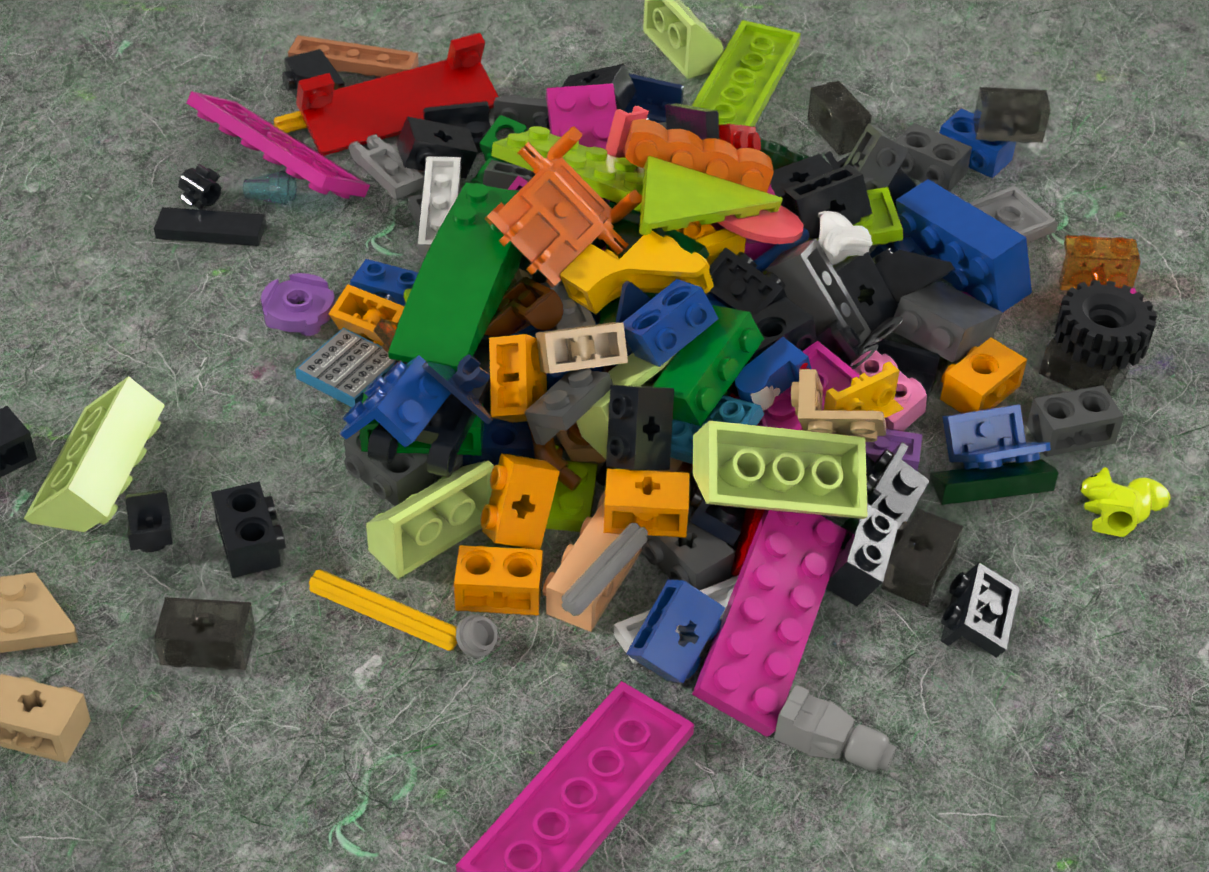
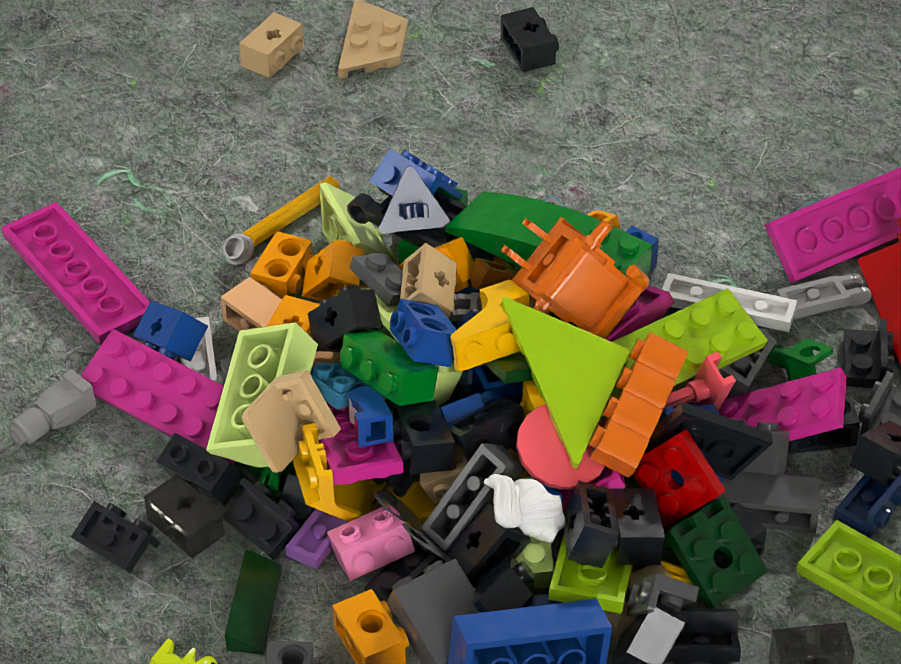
camera: 110 degrees right, 0 degrees up
yellowish green slope [24,376,165,532] -> none
black bracket [125,490,173,552] -> none
black tile [154,207,266,246] -> none
clear smoke brick [154,597,255,670] -> none
black gear [178,164,222,210] -> none
black brick [211,481,286,578] -> none
medium lavender plate [261,273,335,336] -> none
black brick [396,116,478,179] -> none
light grey axle [562,523,648,616] -> none
black bracket [816,319,861,362] -> none
bracket [942,404,1051,469] -> none

